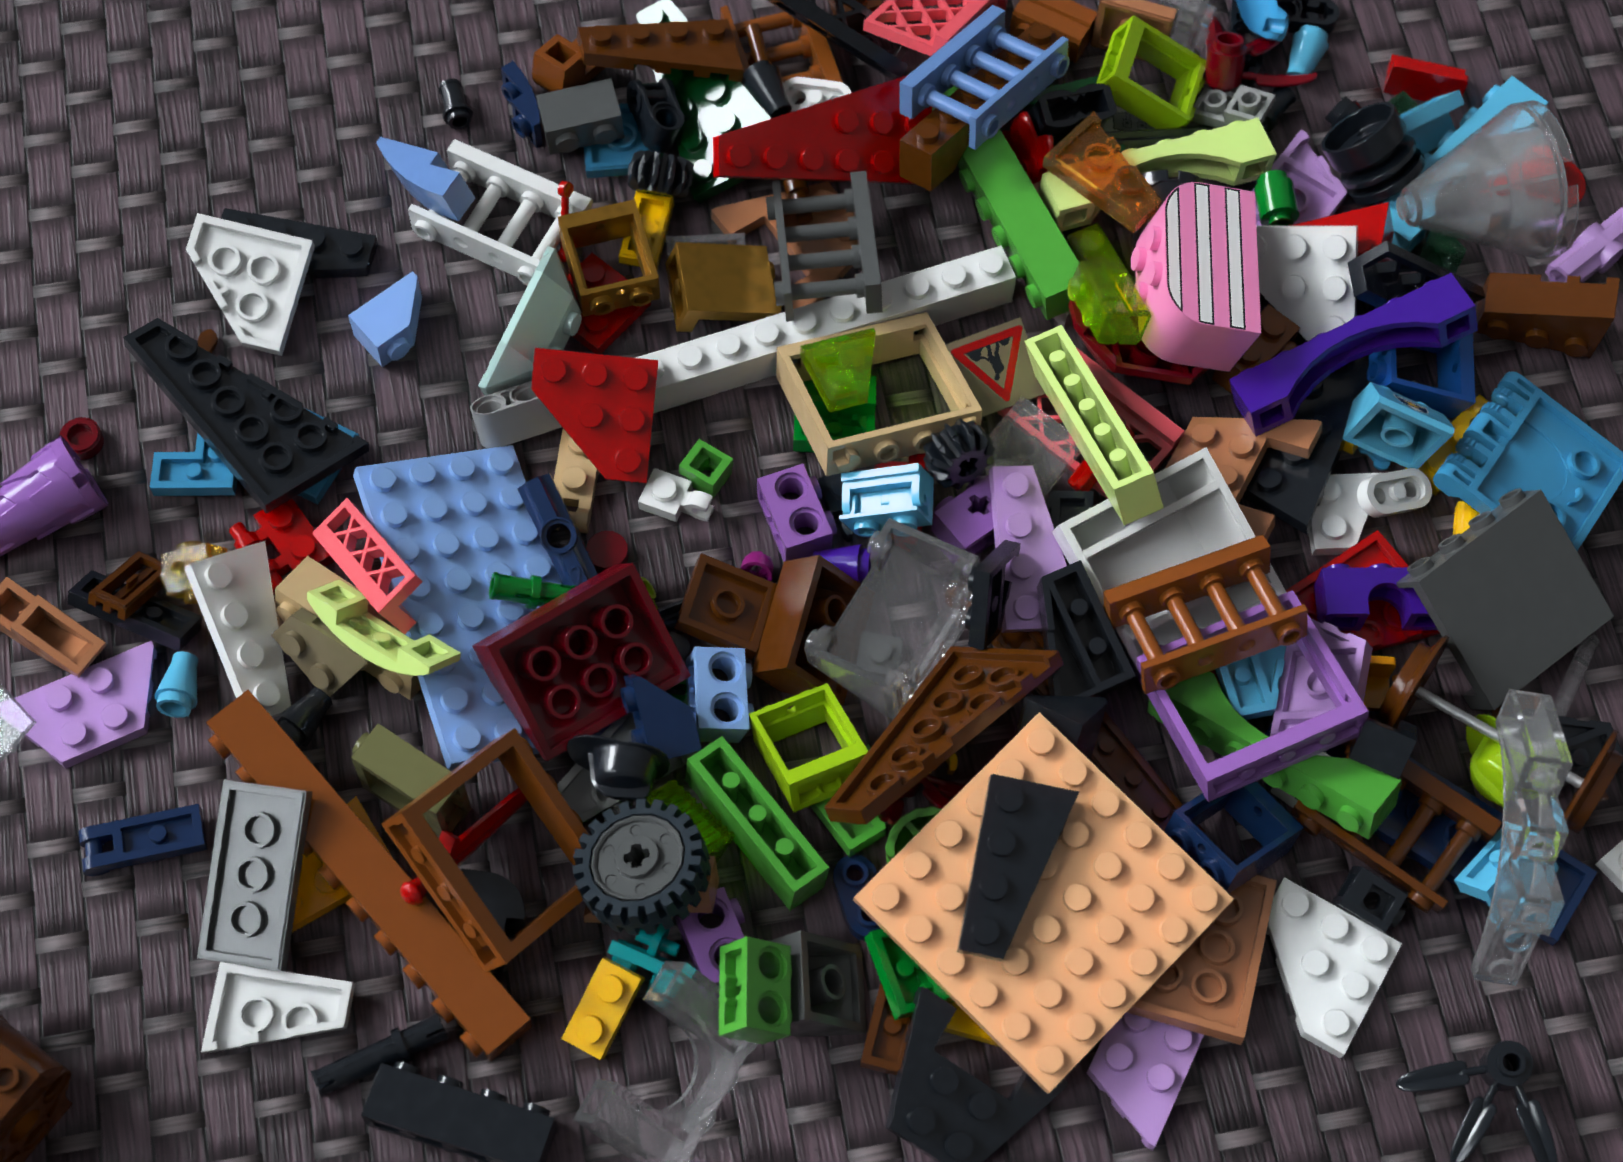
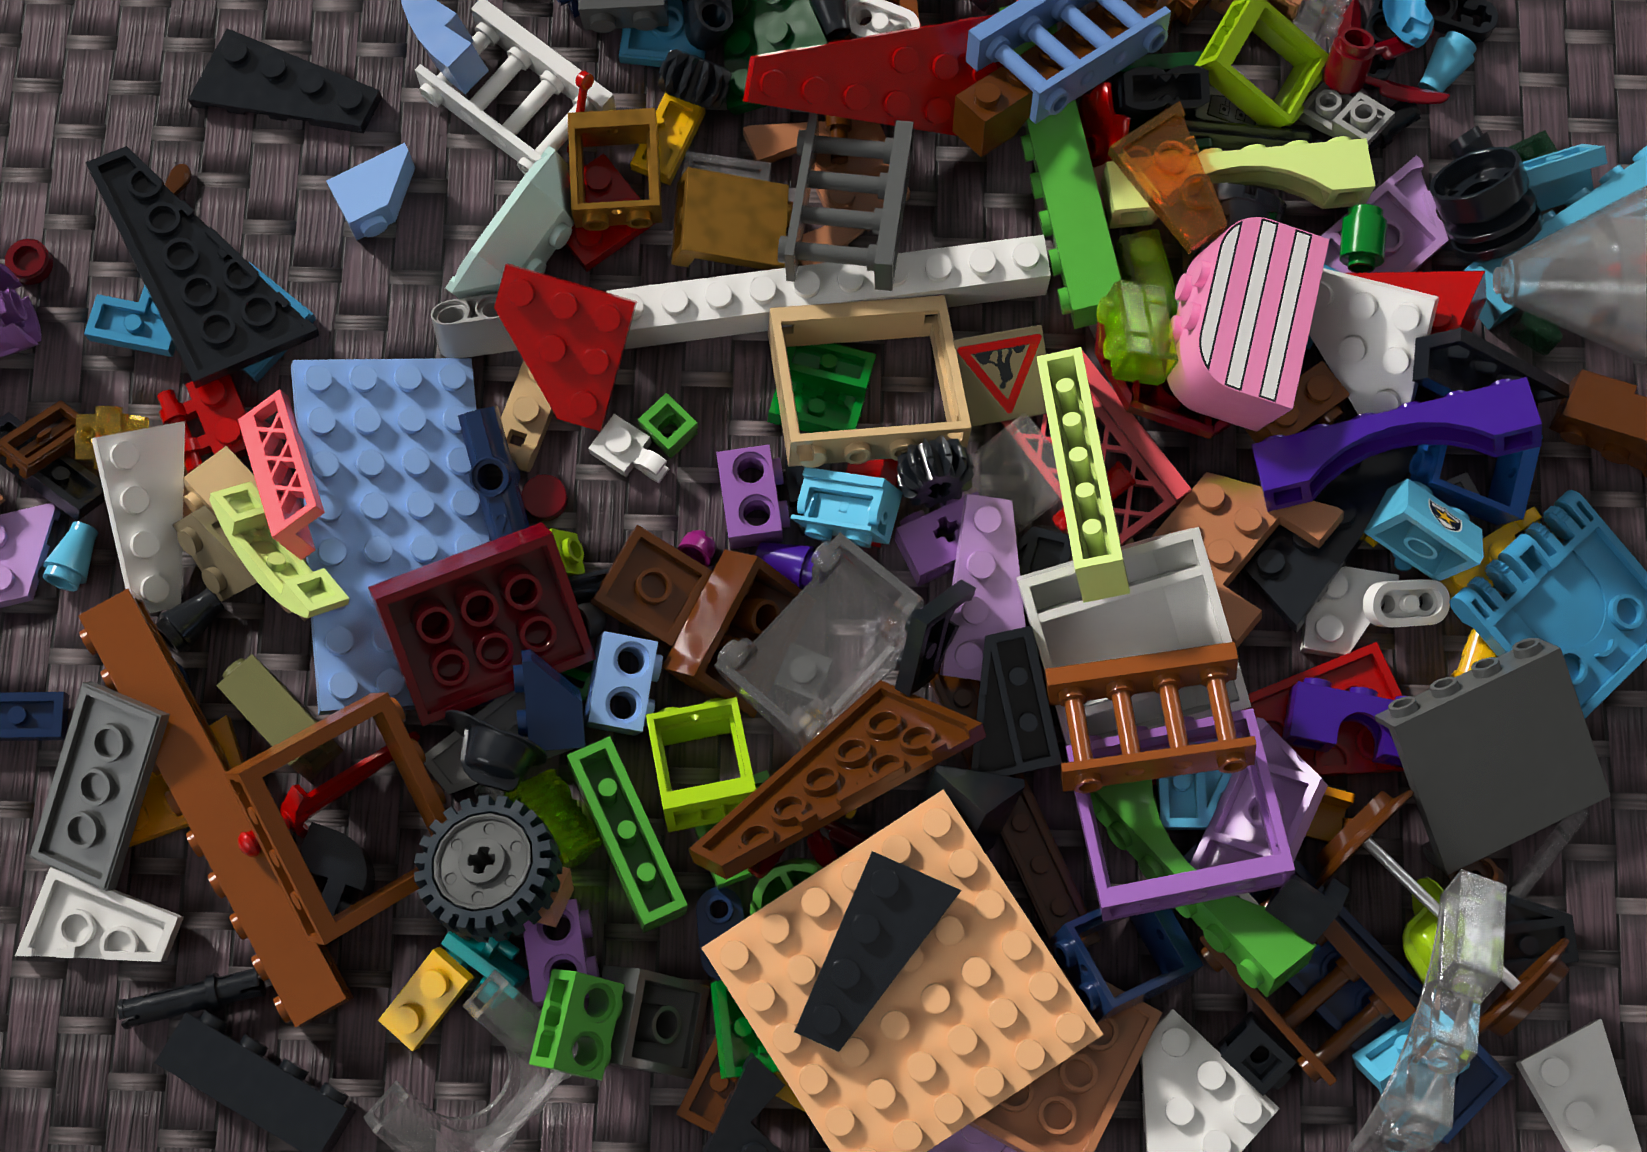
camera: 15 degrees right, 10 degrees up
white plate [186,213,315,356] -> none
green pin [489,572,576,610] -> none
clear neon green wing [800,328,876,412] -> none
red panel [1383,54,1469,102] -> none

